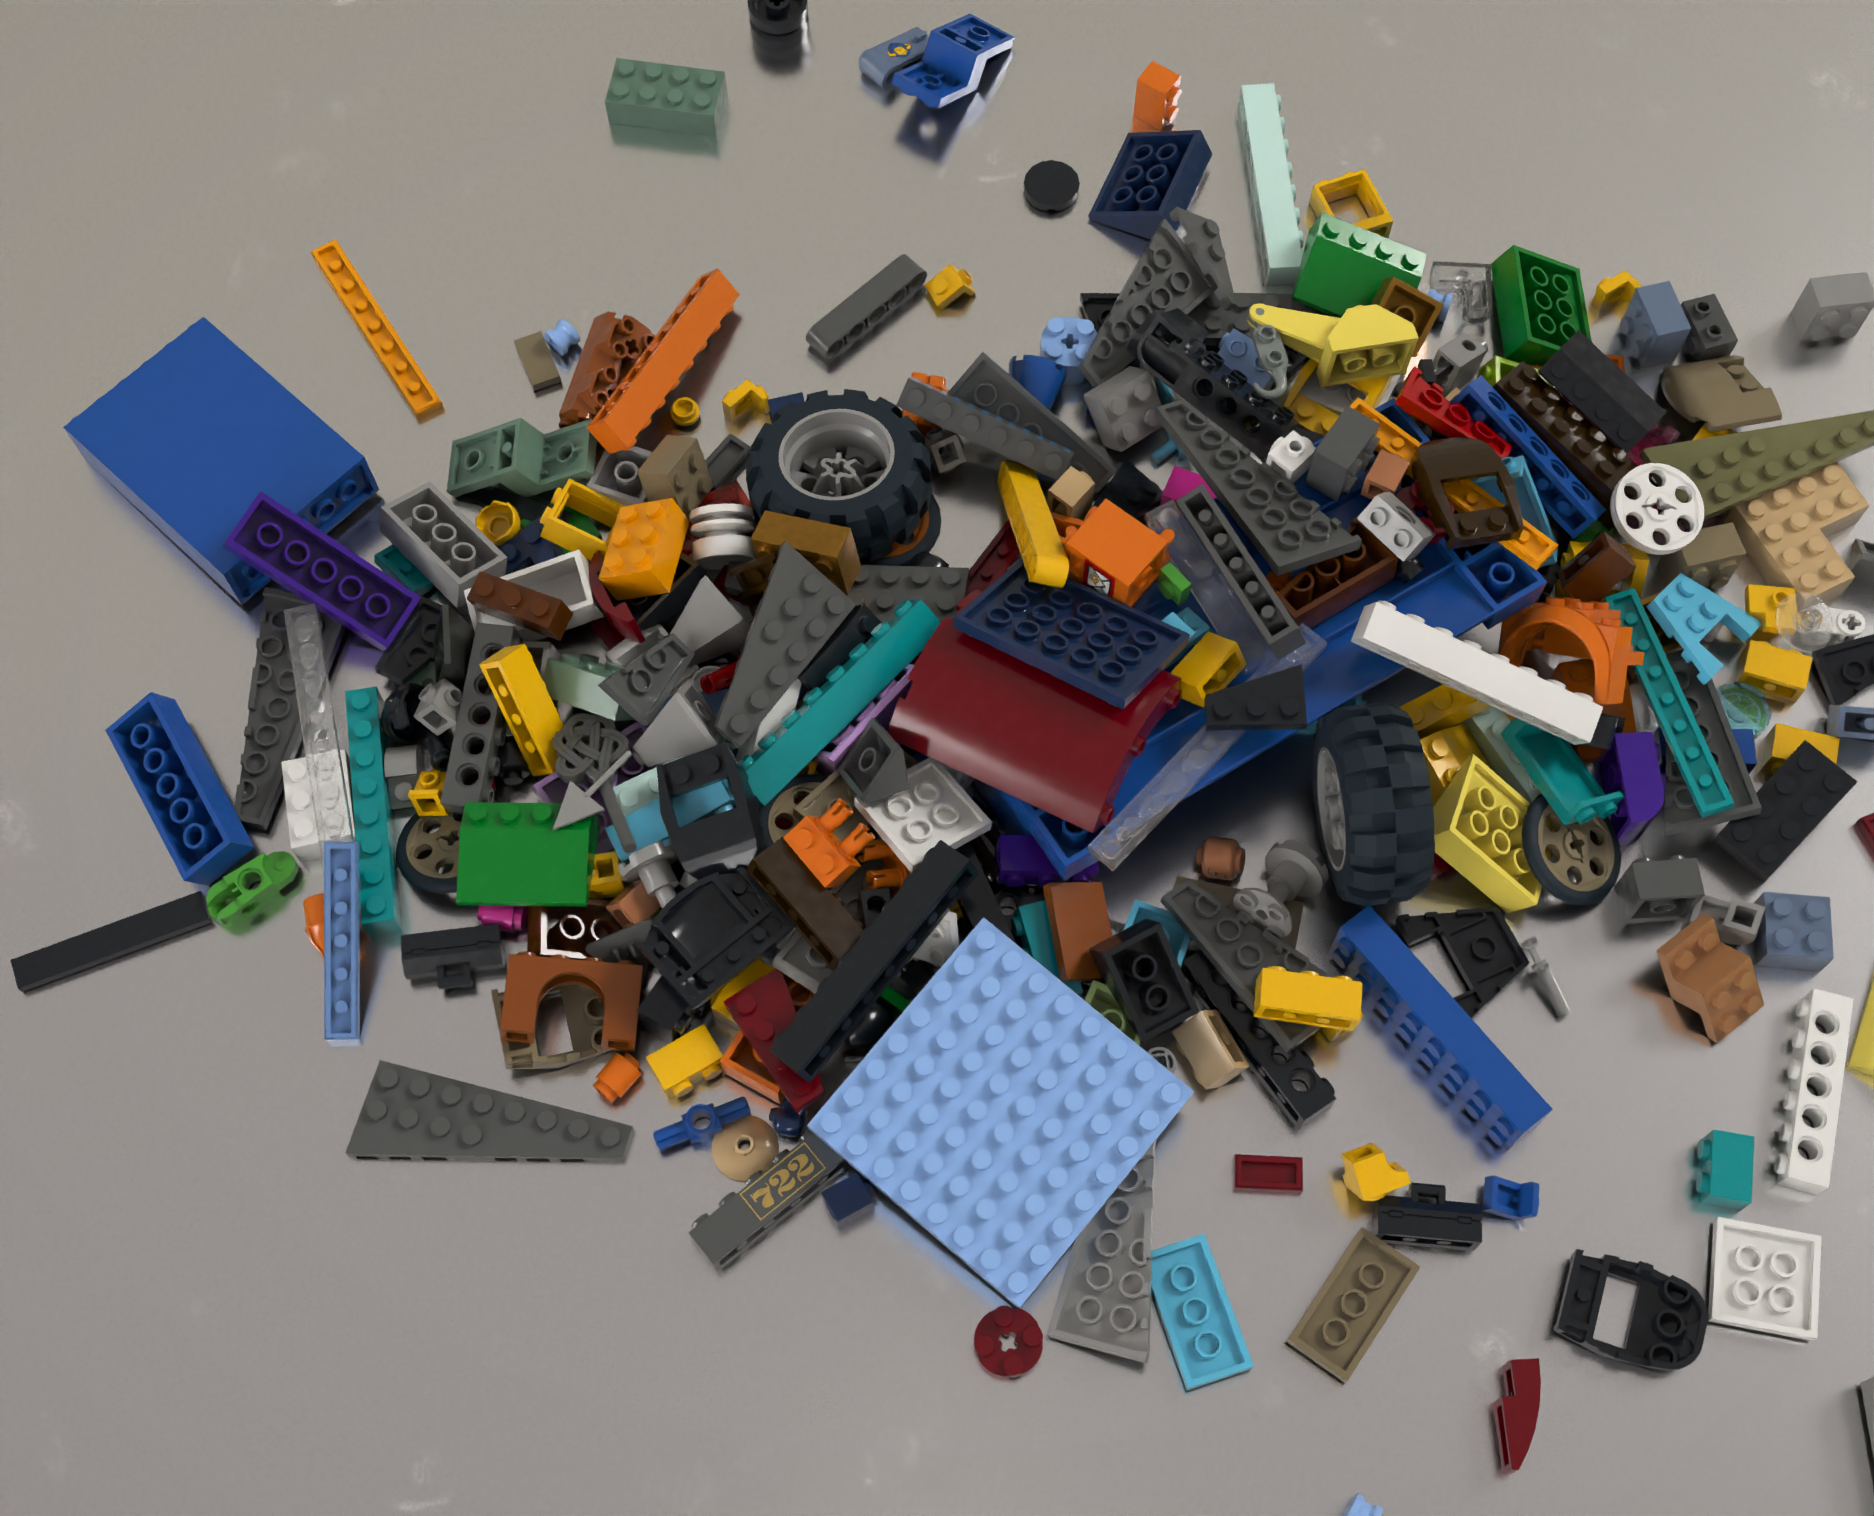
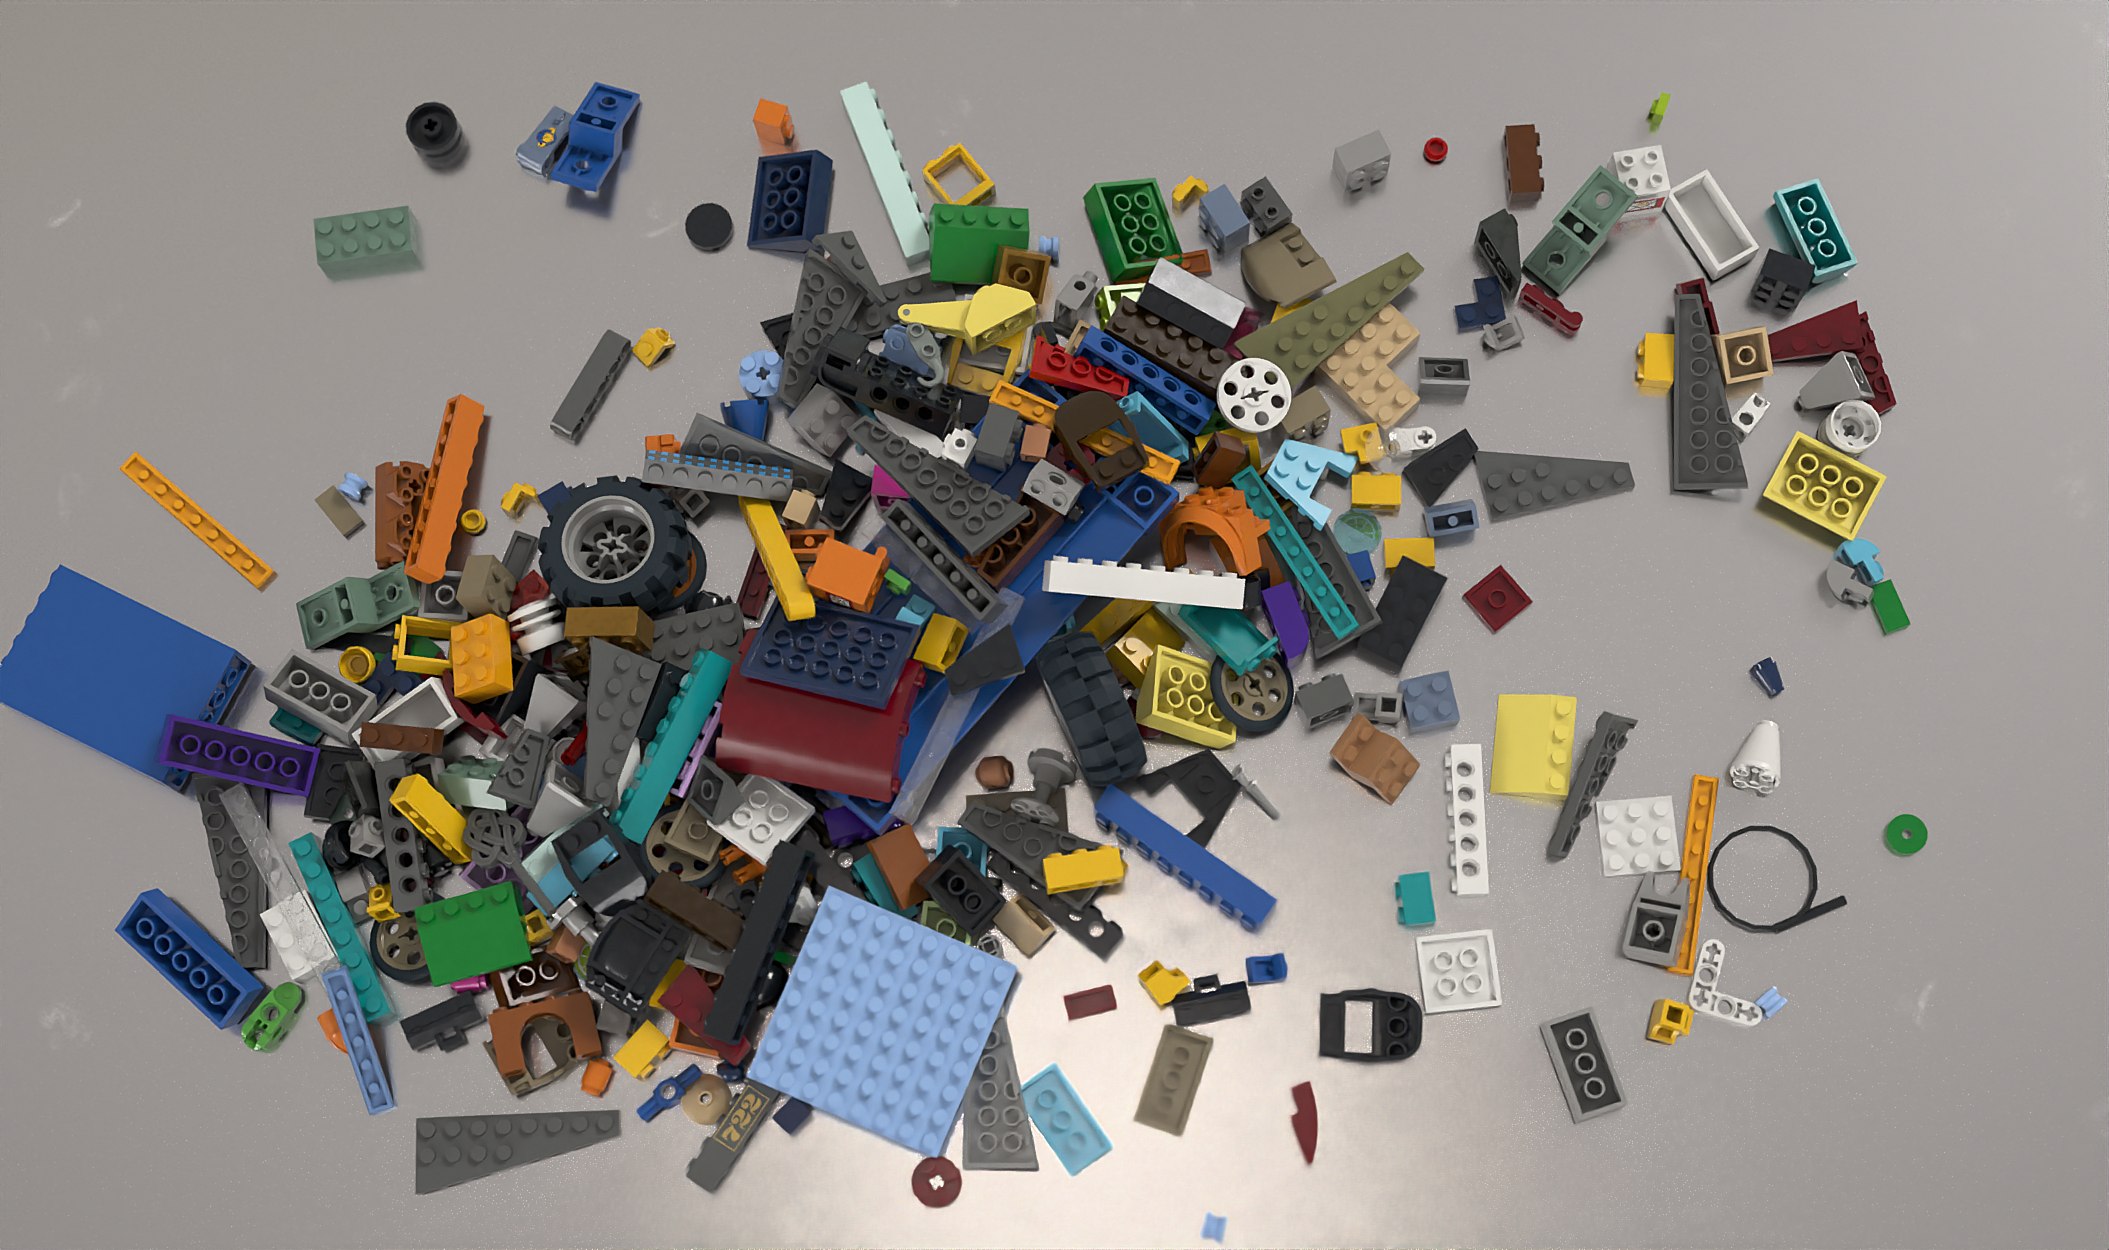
camera: 10 degrees left, 10 degrees up
black tile [11,891,212,992] -> none
light grey piece [553,751,632,831] -> none
dark grey piece [586,918,653,988] -> none
orange brick [783,798,875,888] -> none
clear brick [1429,261,1493,324] -> none

